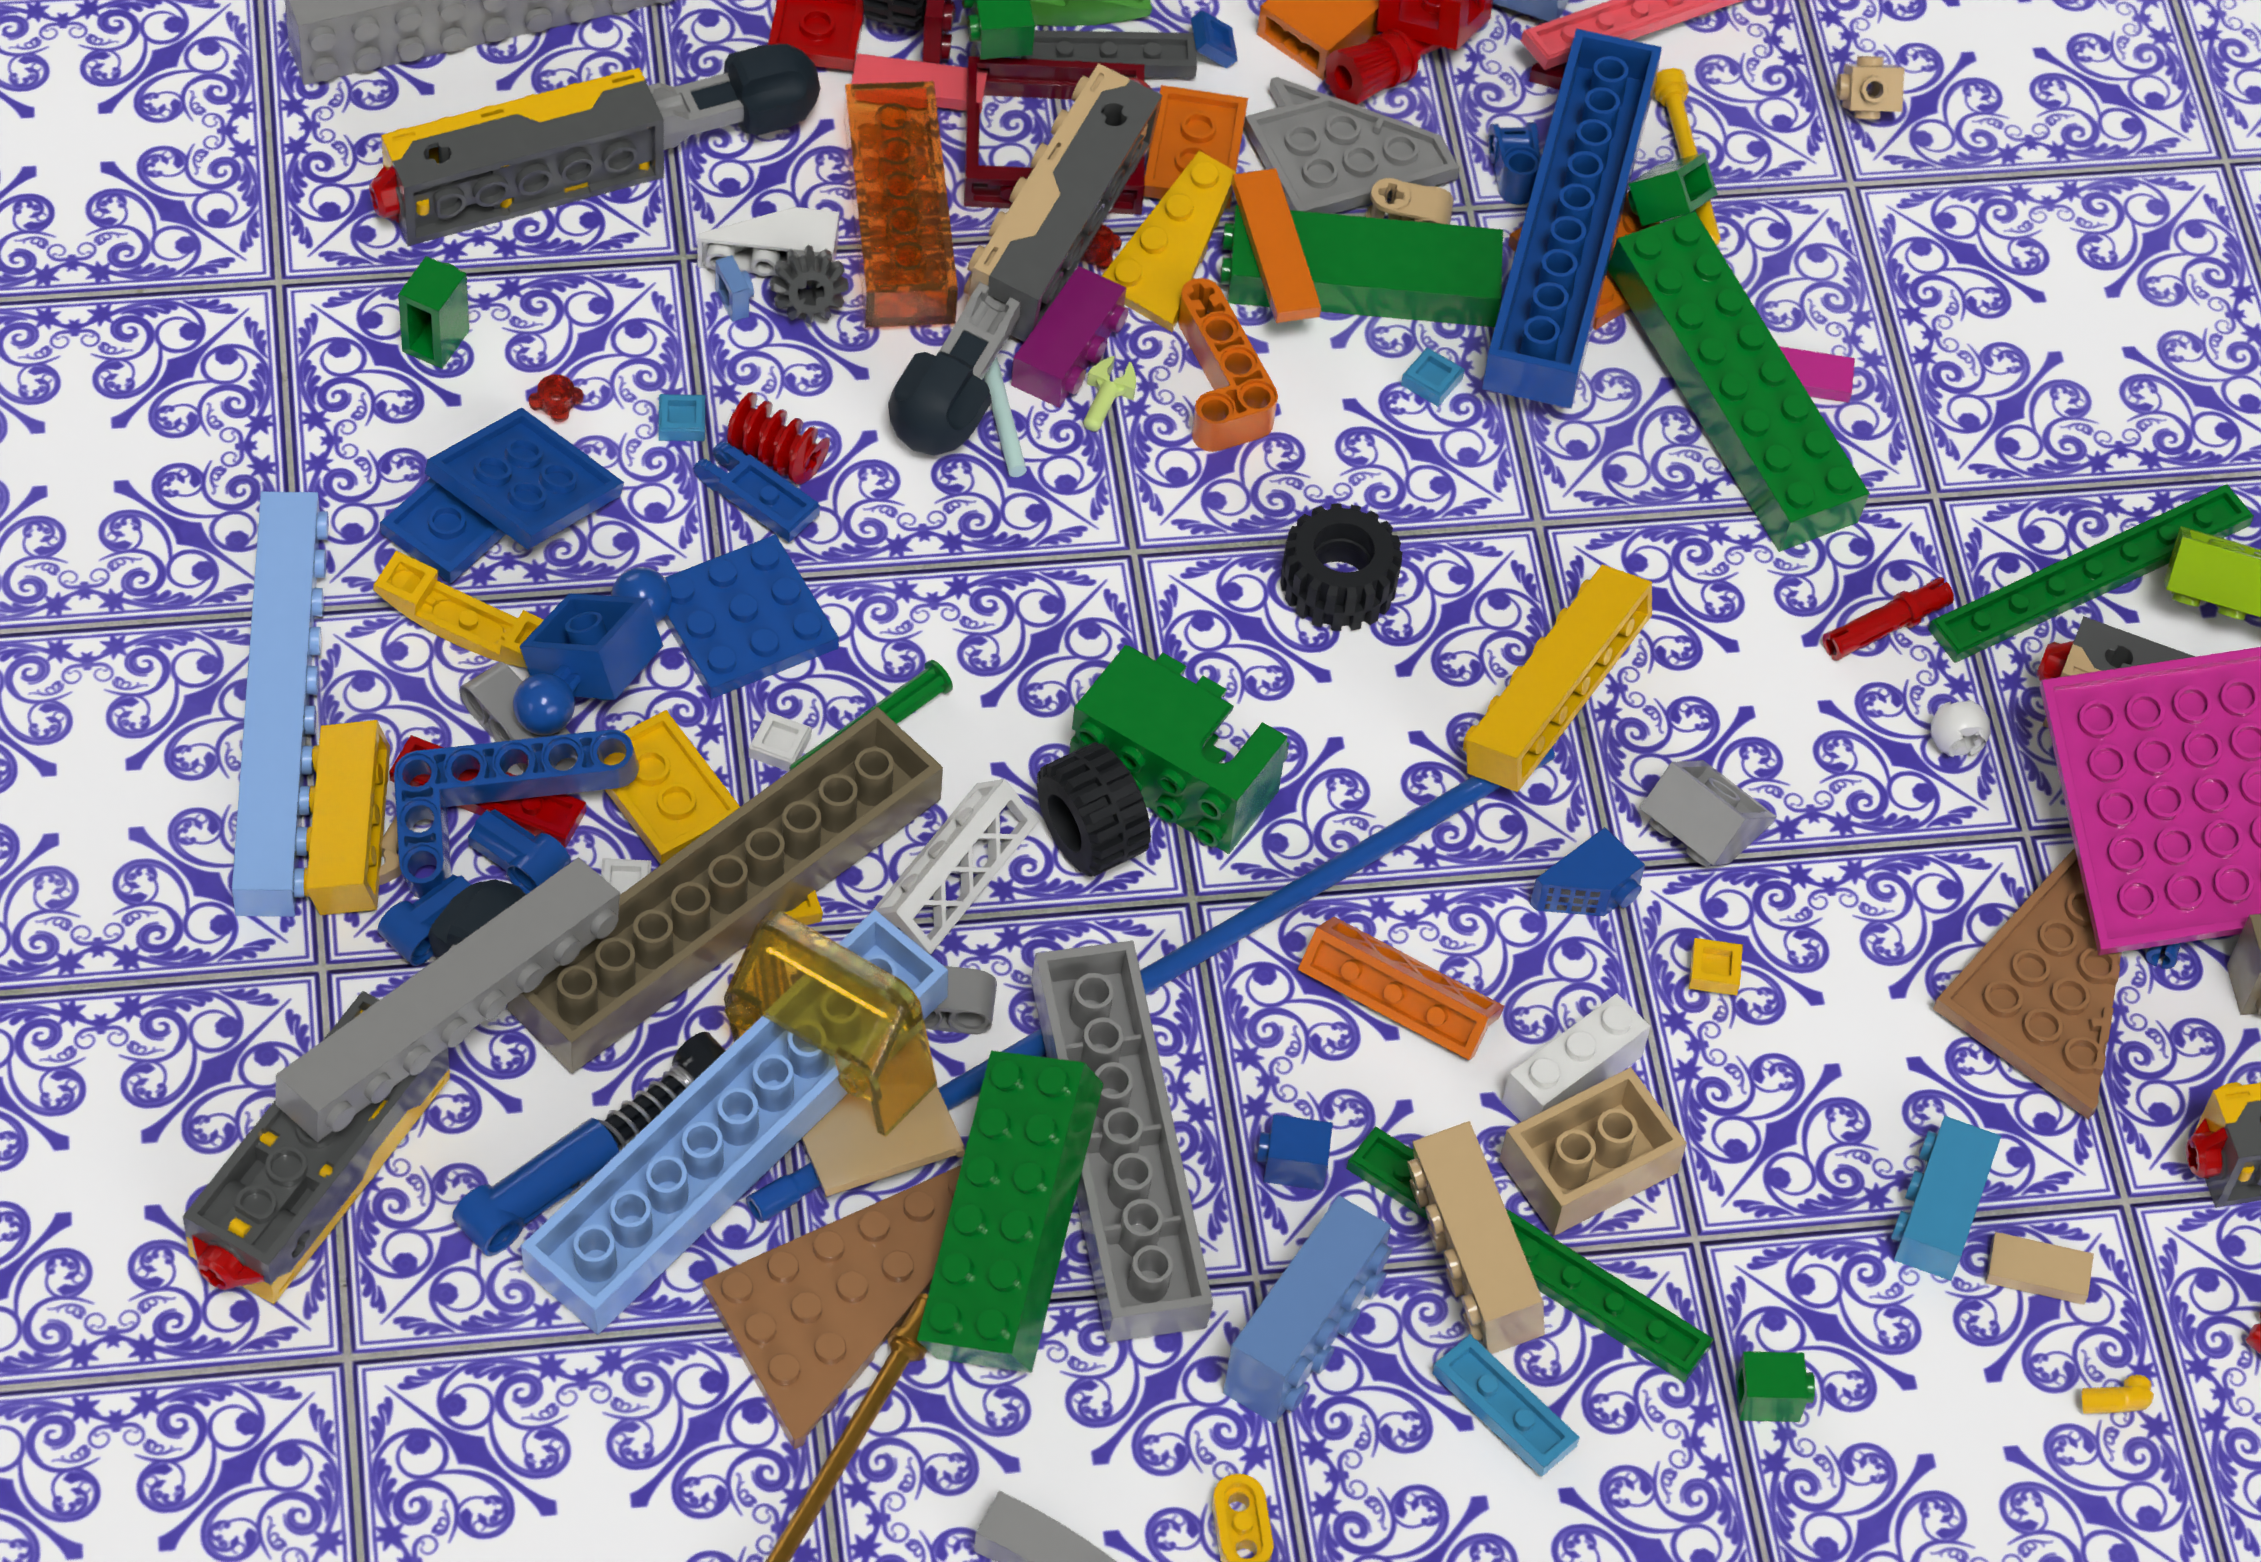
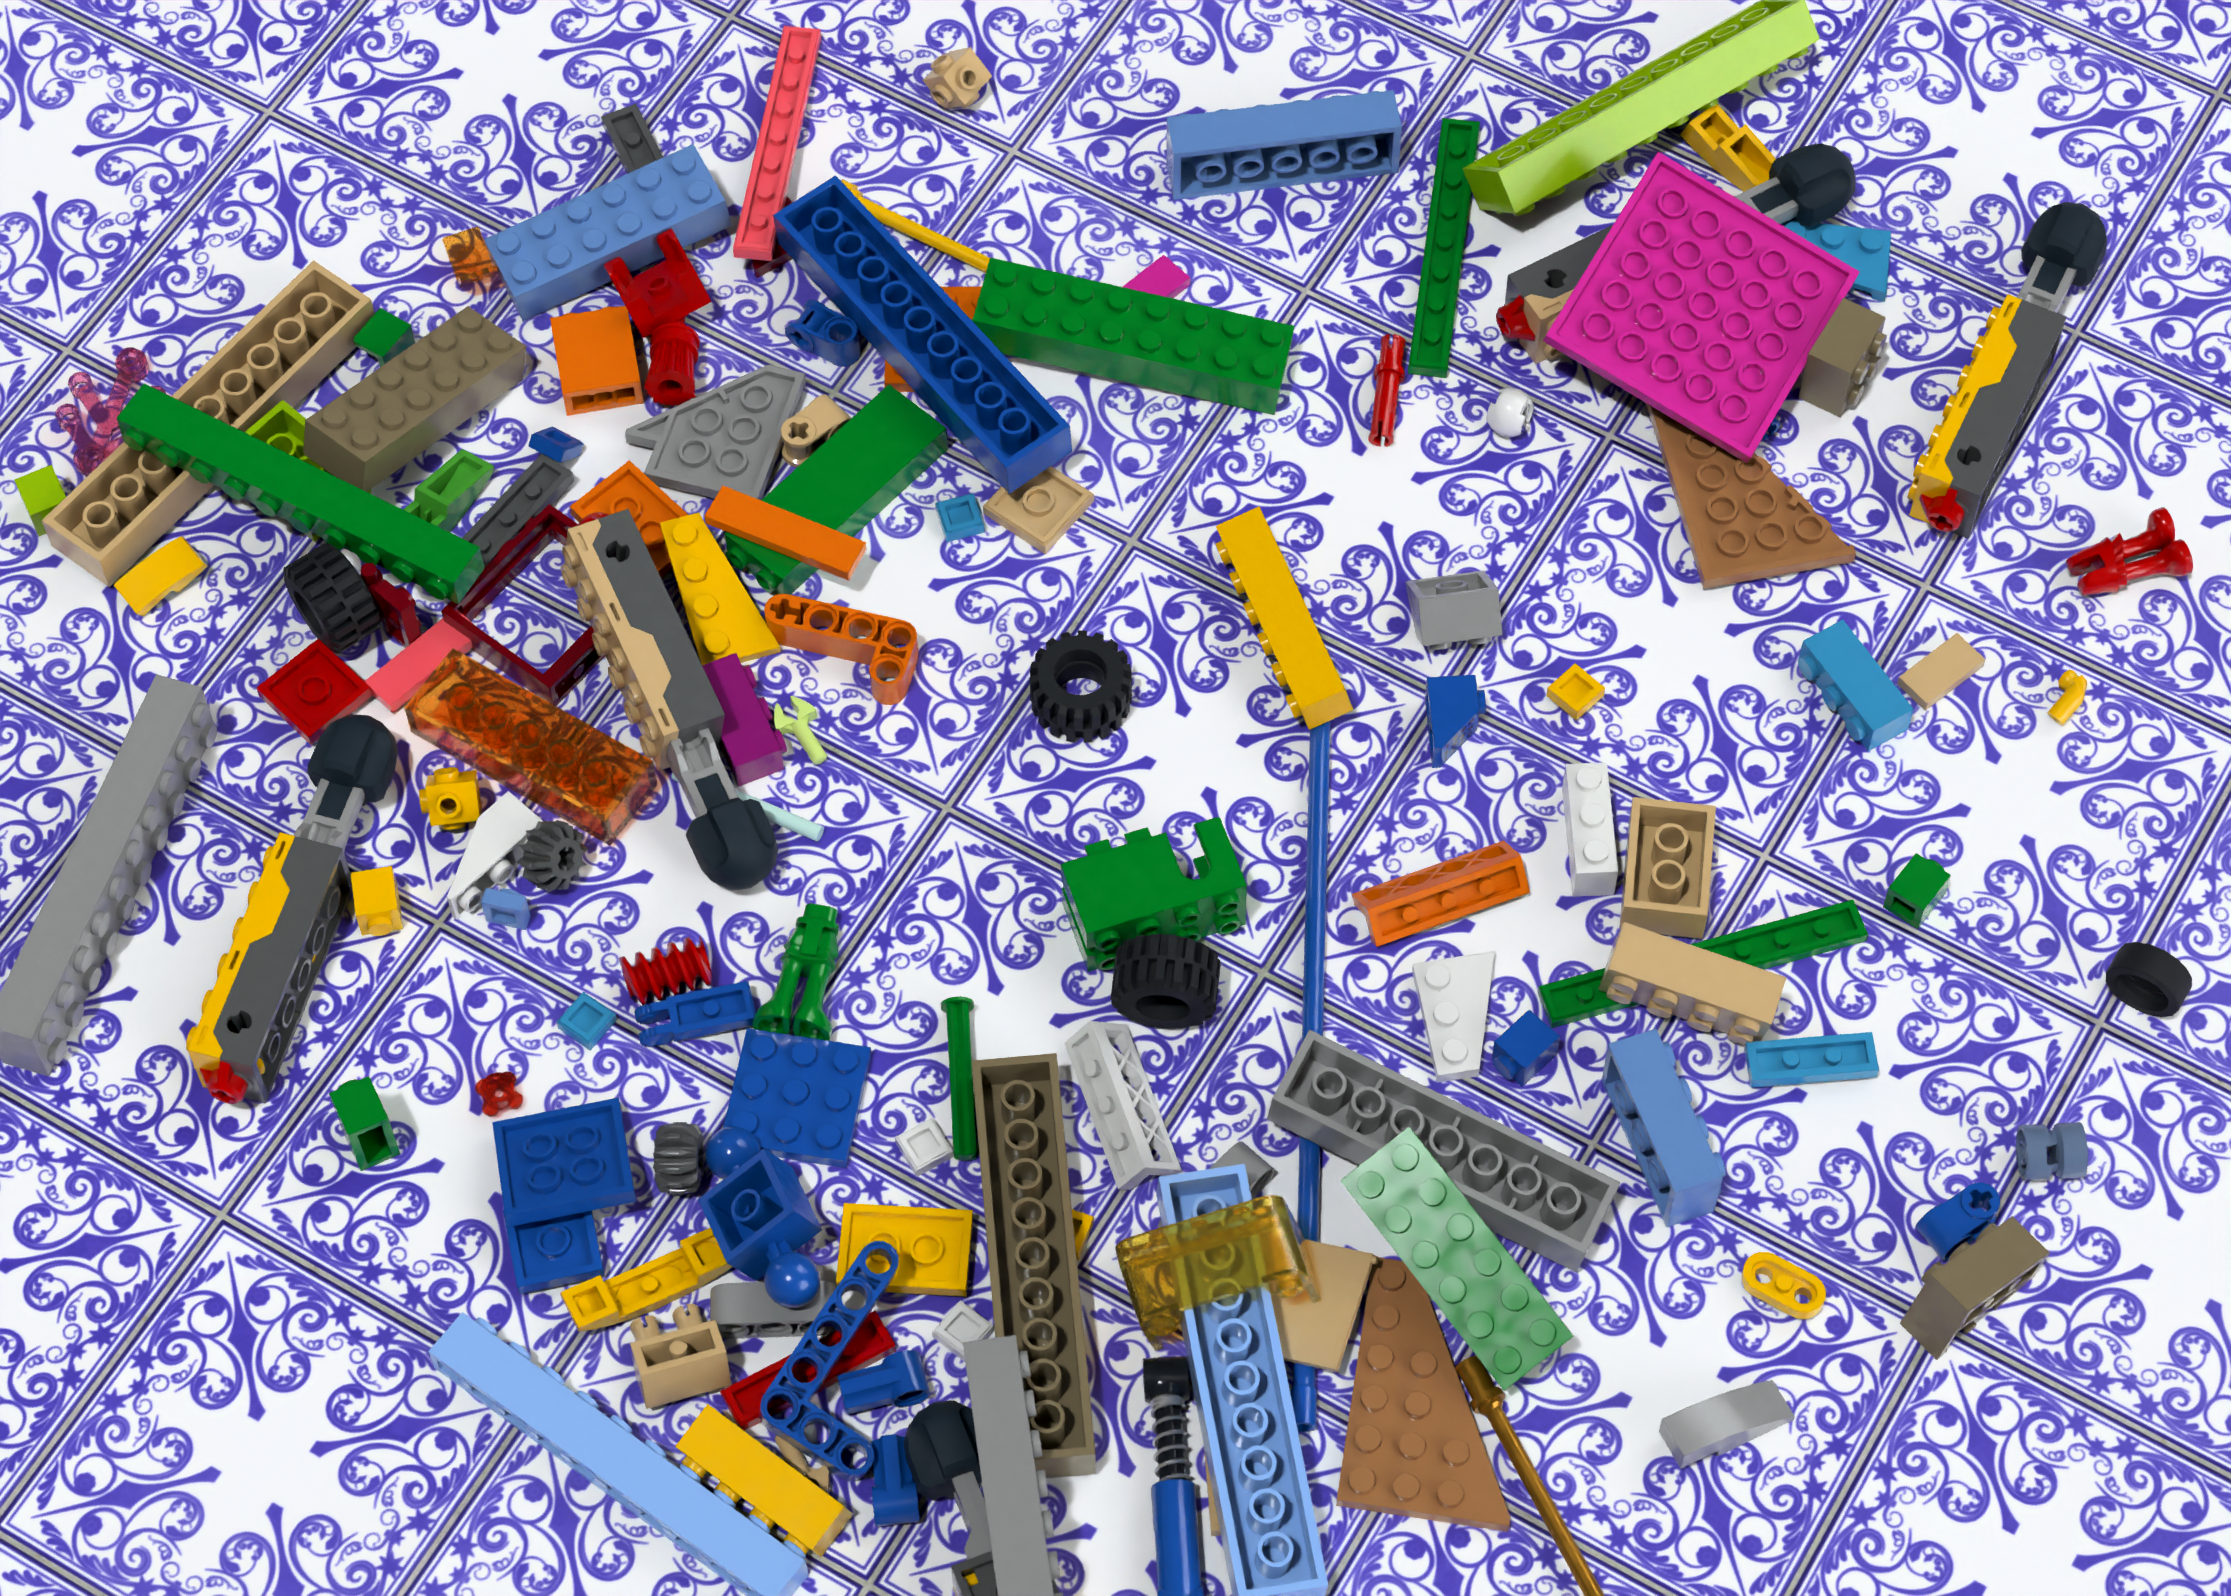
camera: 45 degrees left, 5 degrees up
green piece [1628,152,1718,226] -> none
none -> yellow brick [350,866,403,936]
none -> yellow brick [419,767,482,830]
none -> tan brick [630,1304,731,1409]
none -> dark grey gear [653,1122,705,1195]
none -> green piece [752,903,839,1041]
none -> tan tile [983,466,1094,555]
none -> medium blue brick [1166,90,1402,200]
none -> white wing [1412,951,1495,1083]

